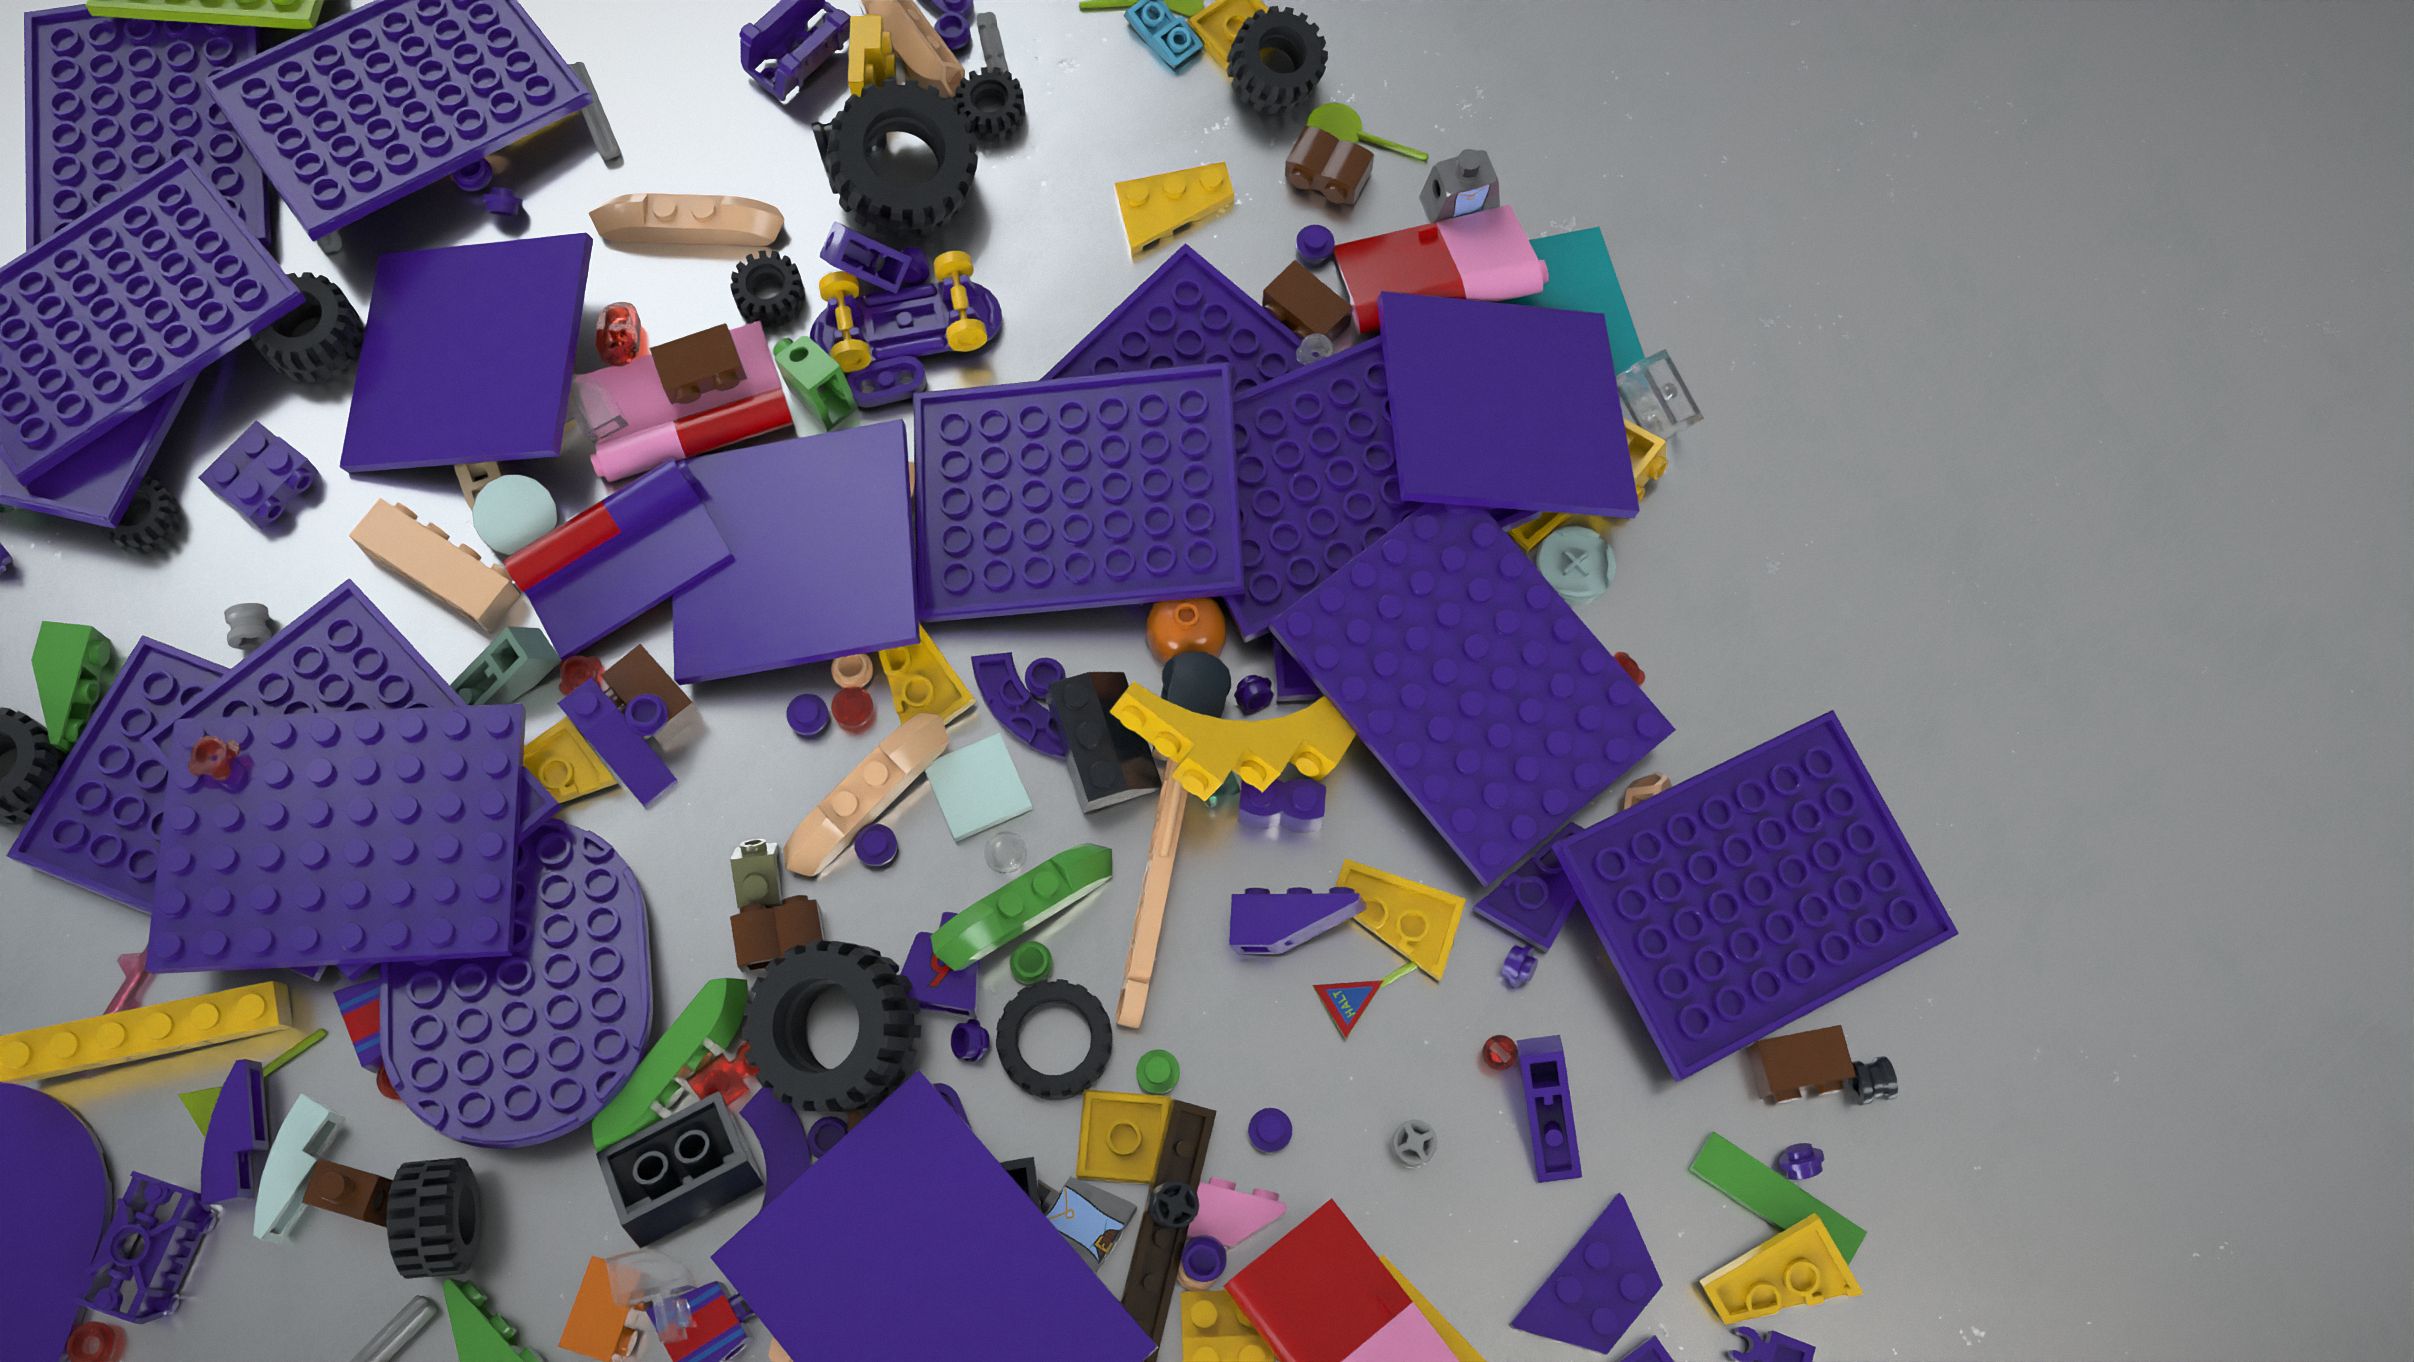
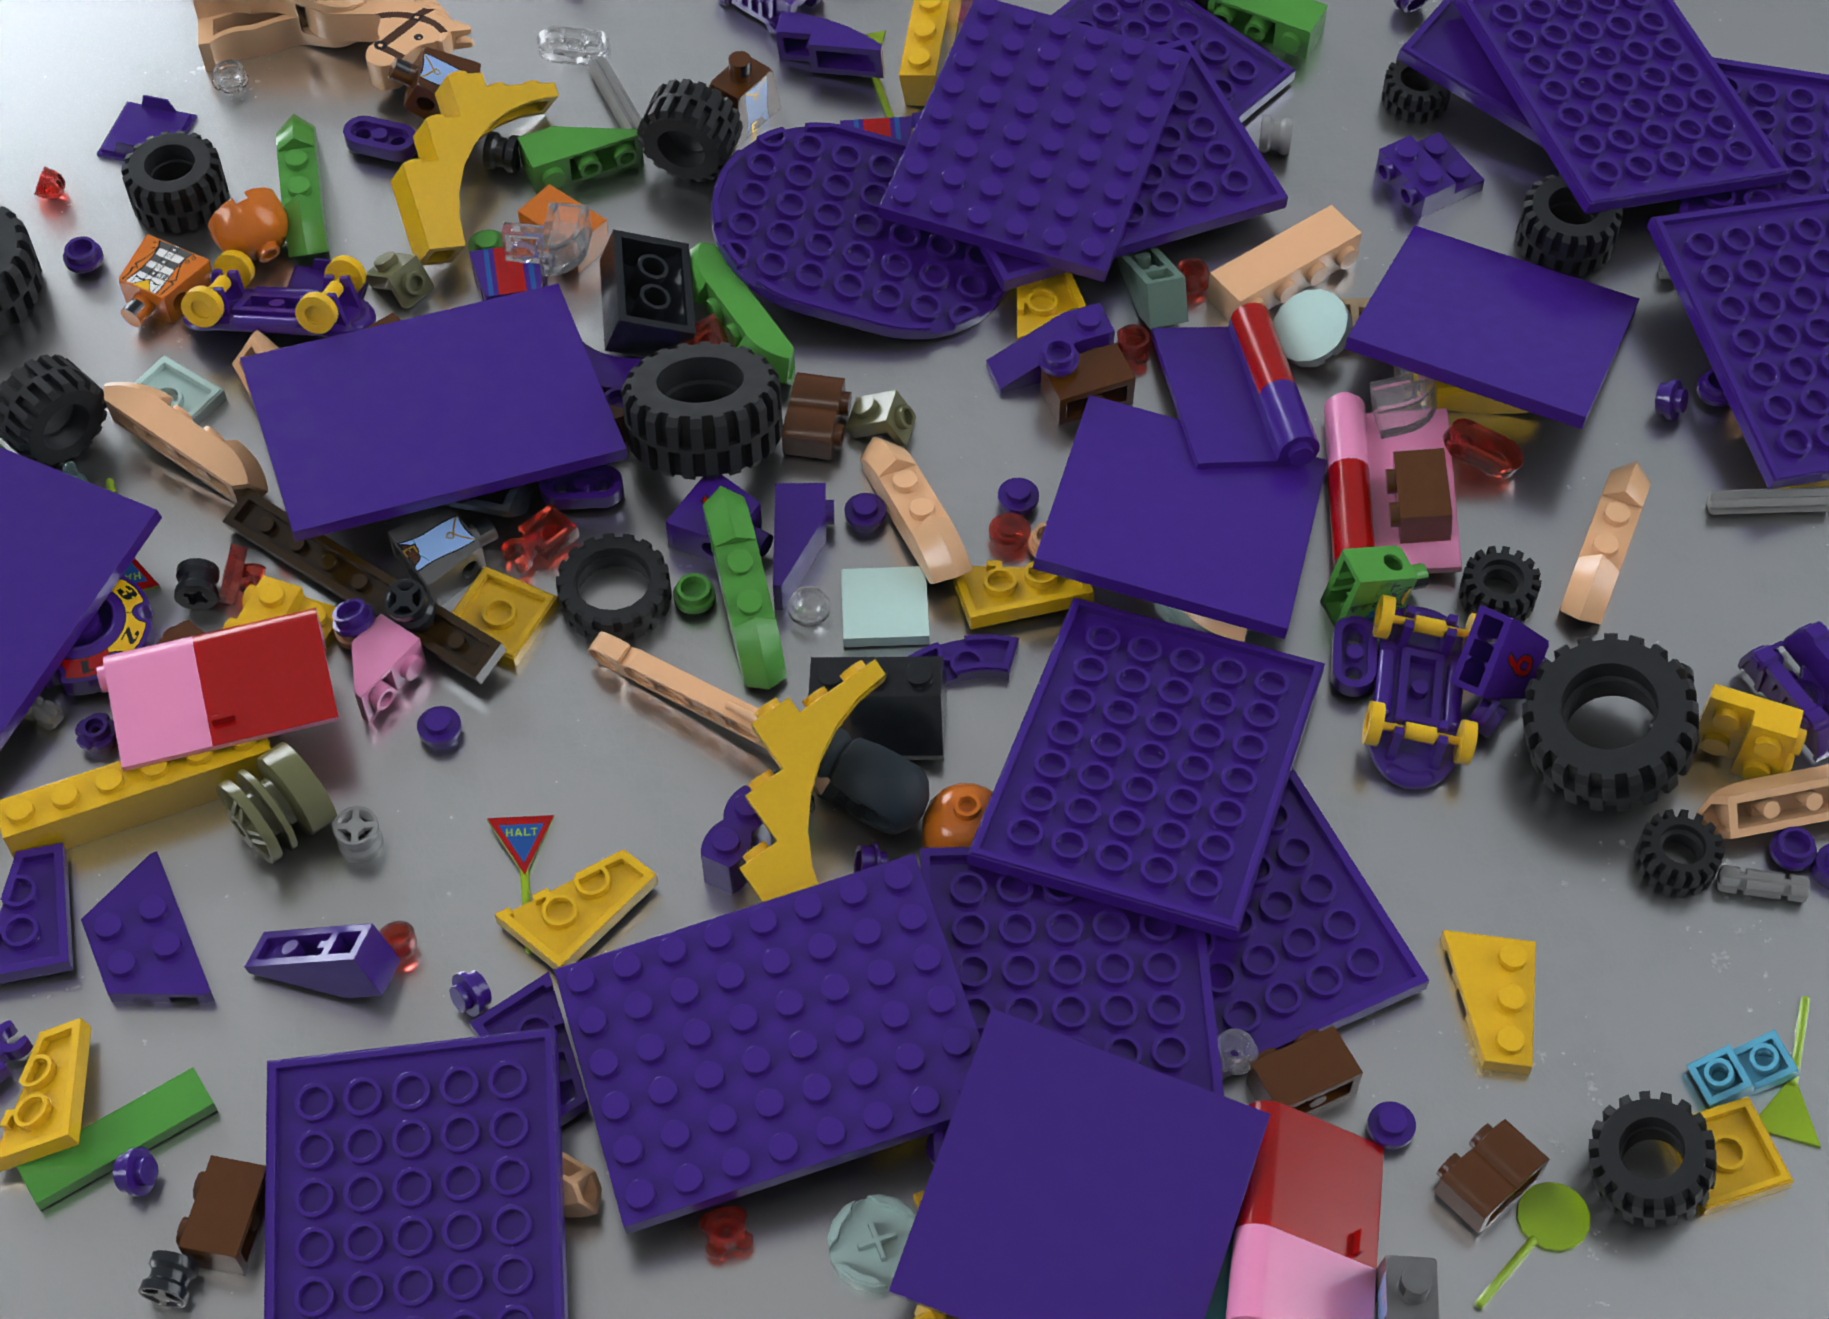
camera: 115 degrees right, 15 degrees down
clear red plate [188,735,241,781] -> none
light aqua slope [253,1093,345,1244] -> none
dark purple plate [951,1019,989,1062] -> none
dark purple plate [1025,657,1066,698] -> none
bright green plate [1136,1049,1180,1094] -> none
dark purple slope [1229,887,1366,954] -> none
none -> olive wheel [217,742,337,864]
none -> clear red plate [501,503,579,573]
none -> dark purple slope [773,483,835,610]
none -> clear red plate [1177,258,1210,294]

